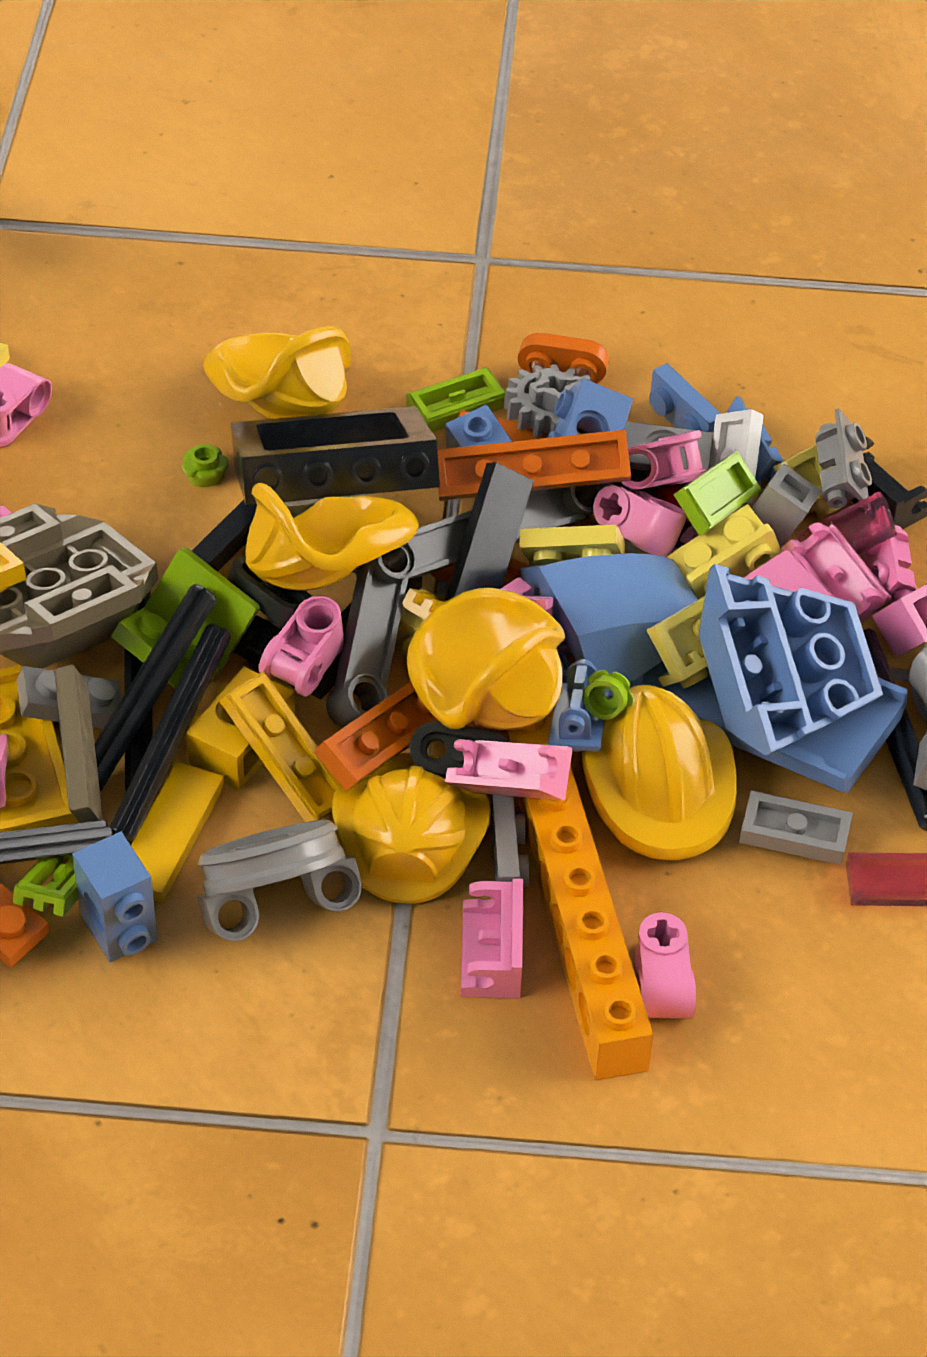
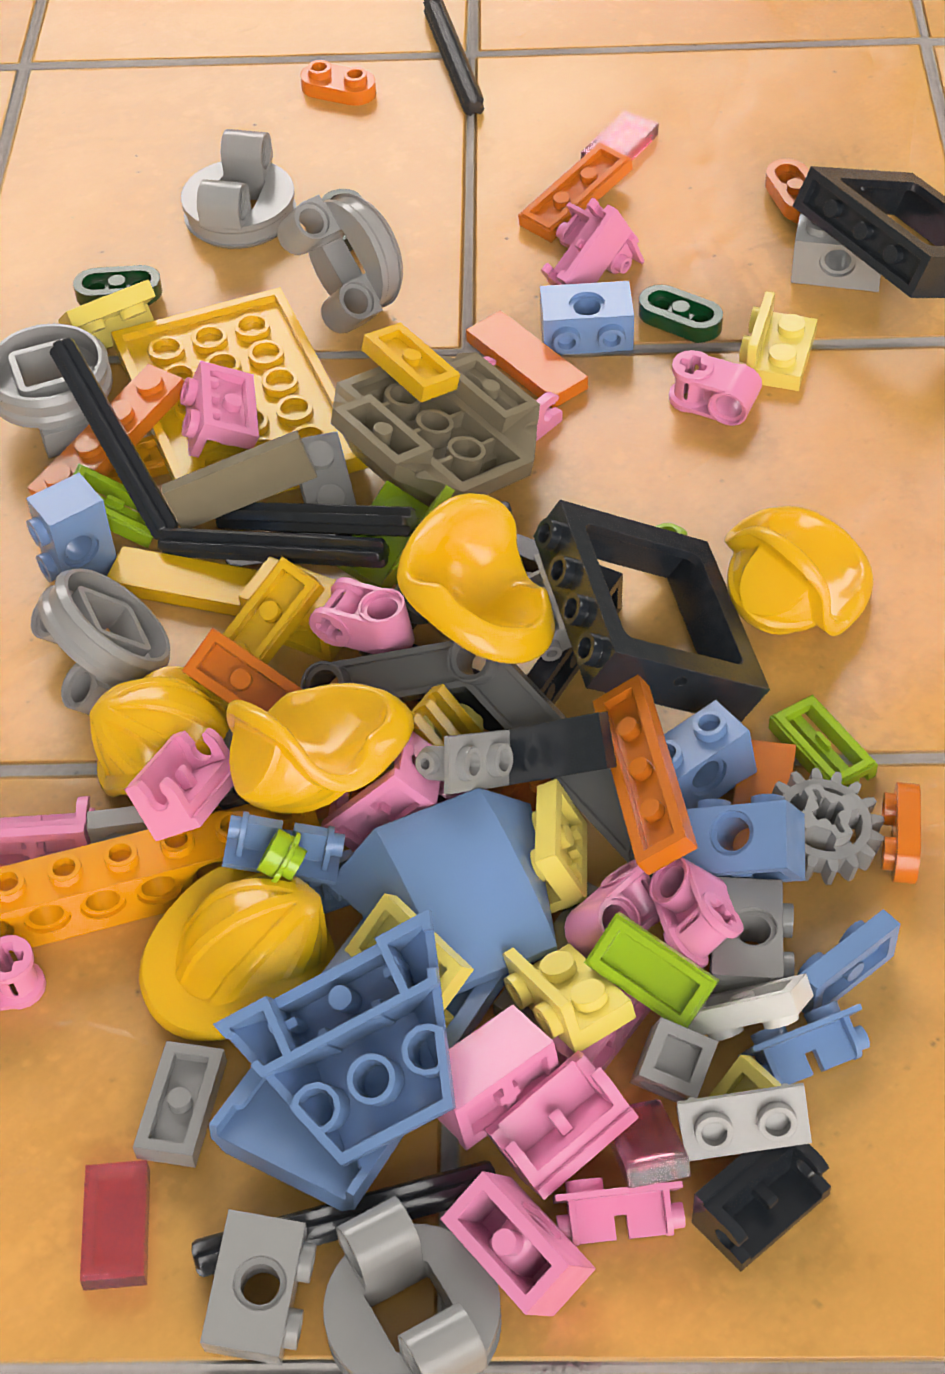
camera: 90 degrees right, 0 degrees up
none -> light grey hinge [415,730,513,794]

